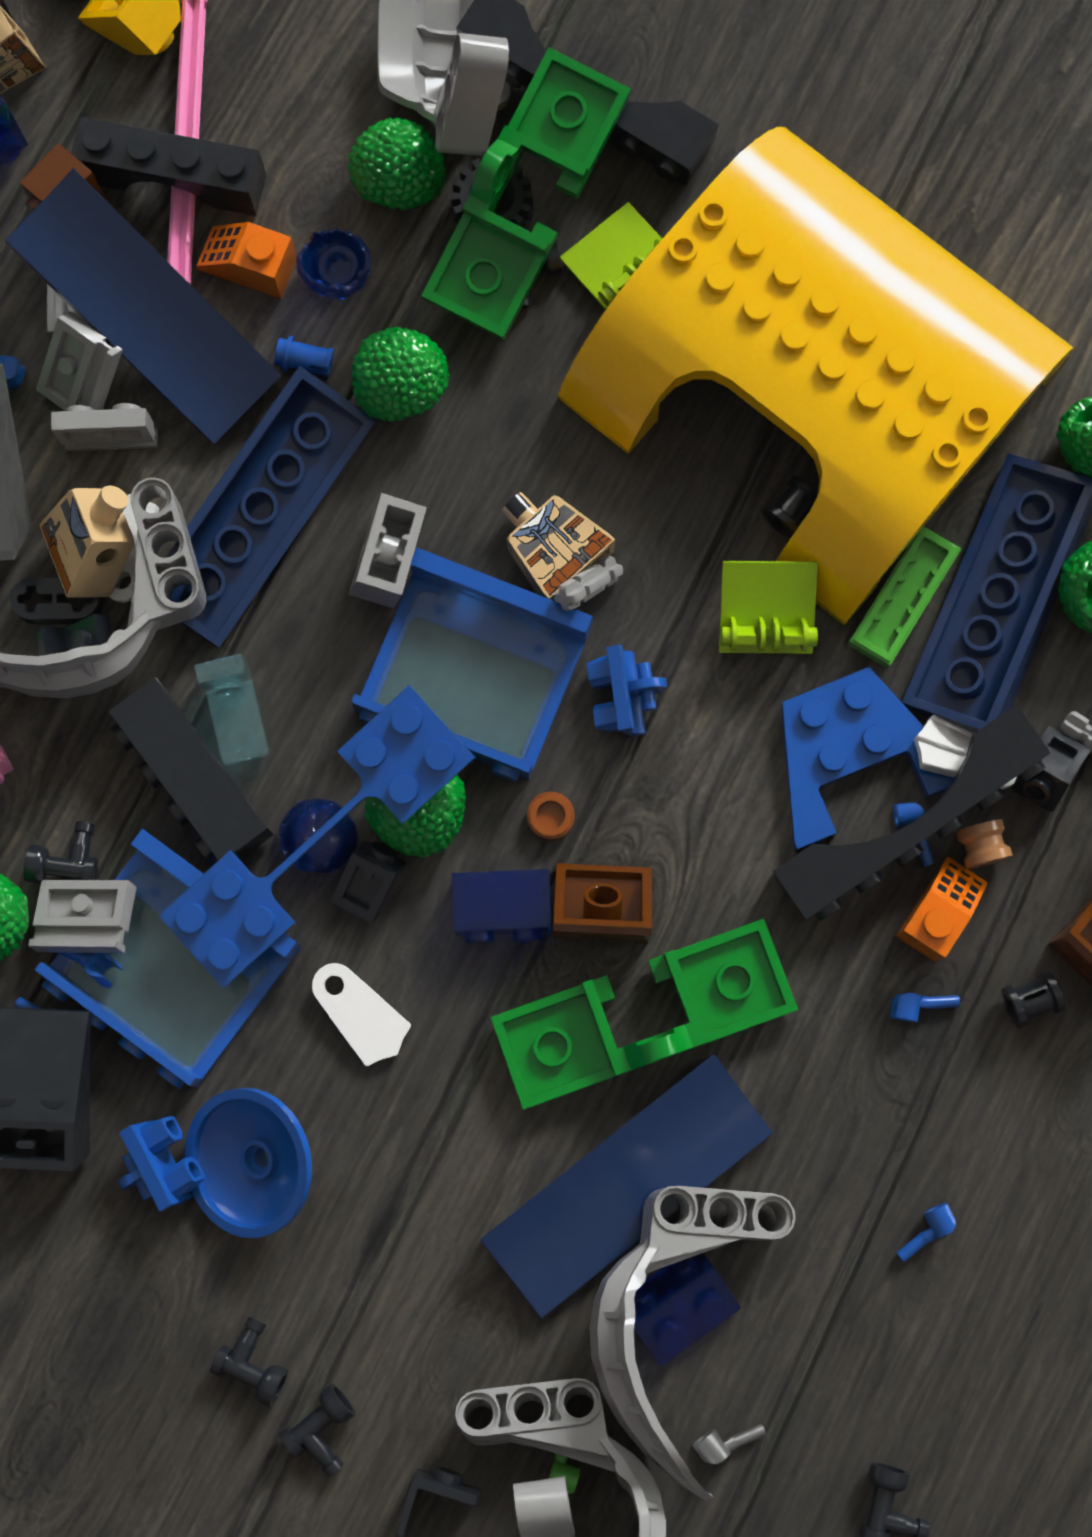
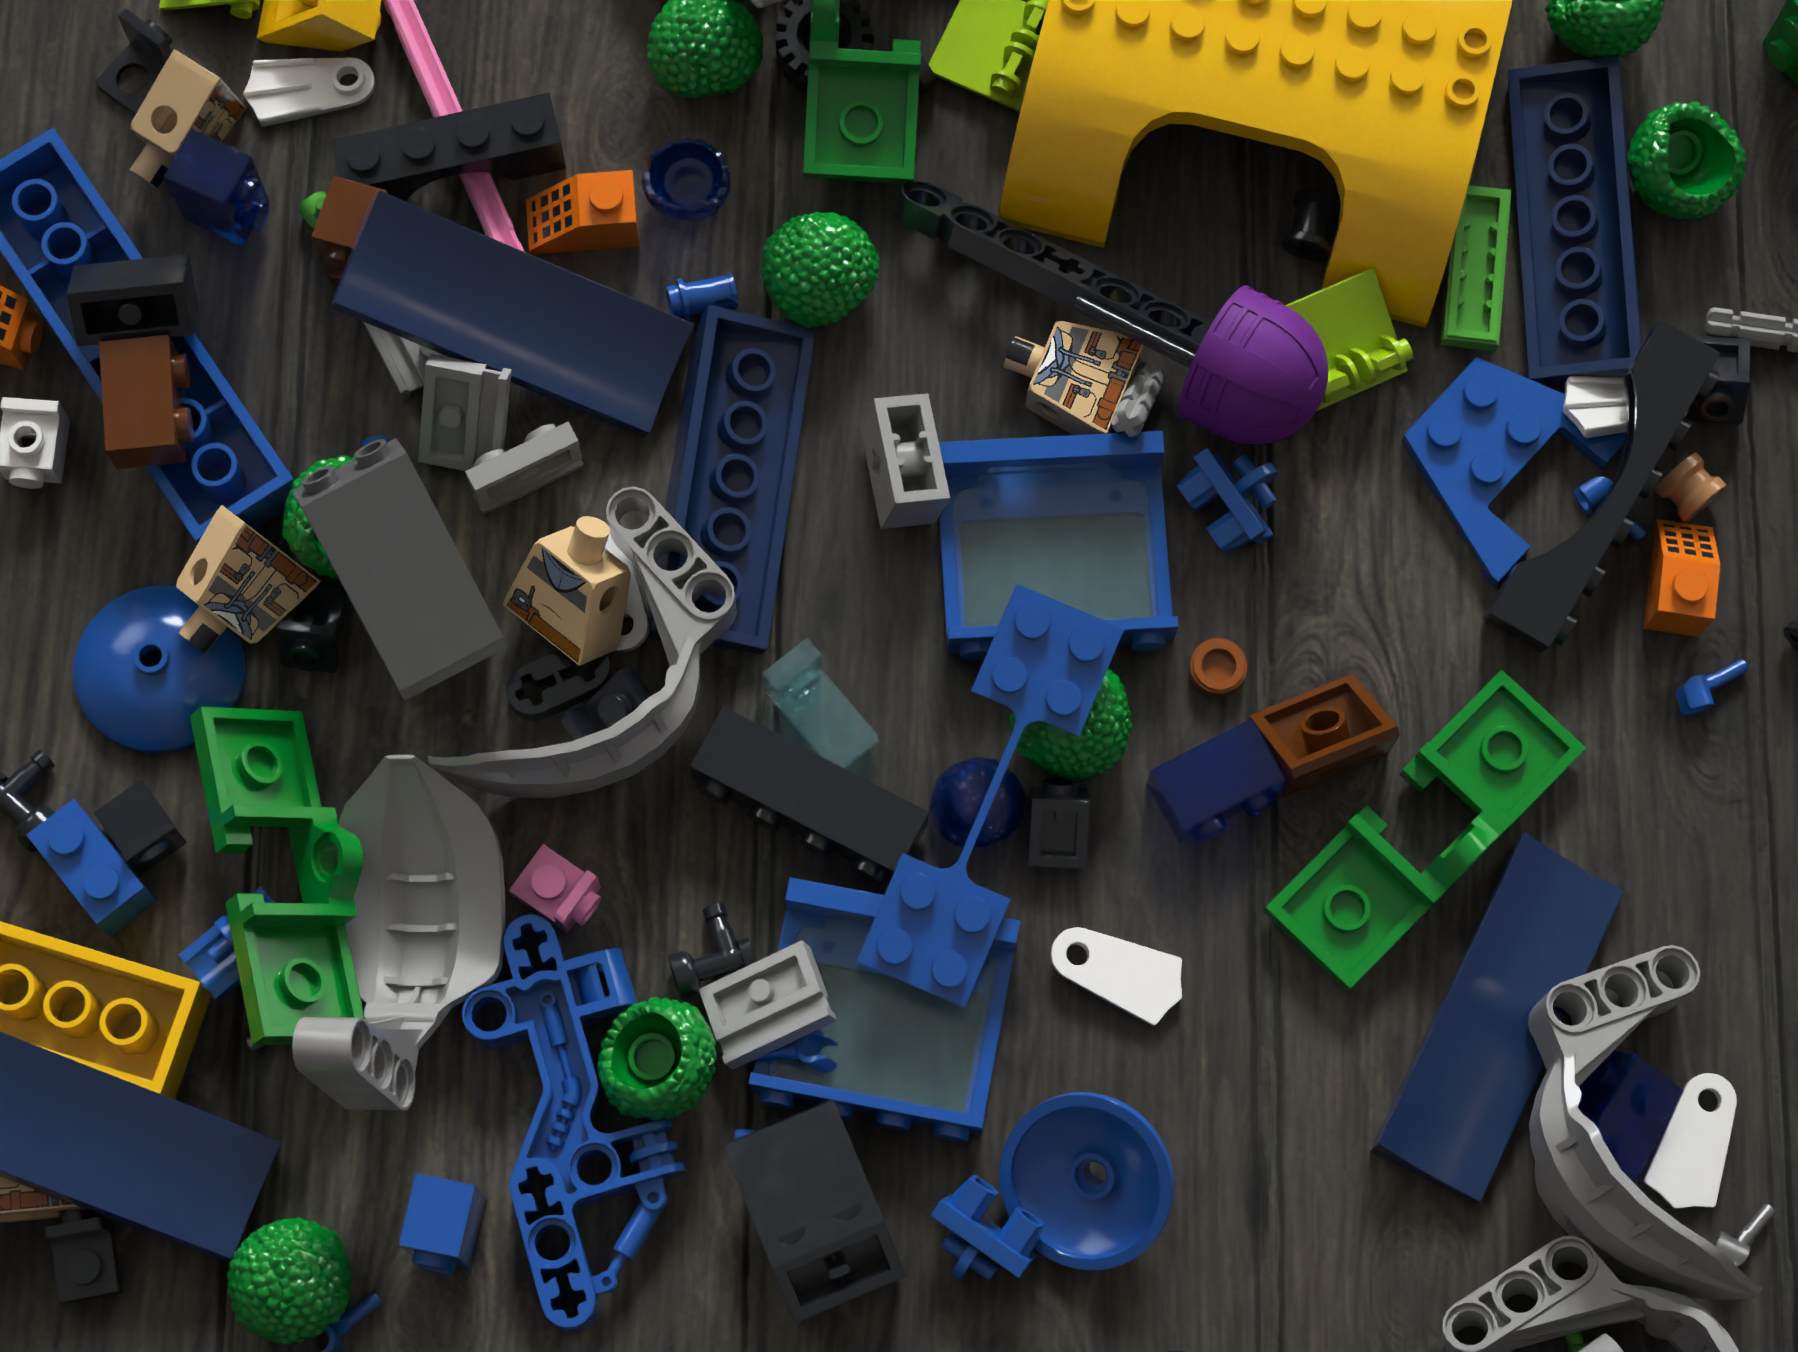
camera: 30 degrees left, 5 degrees down
none -> white piece [243,57,375,127]
none -> piece [895,181,1328,444]
none -> white piece [1643,1073,1737,1209]

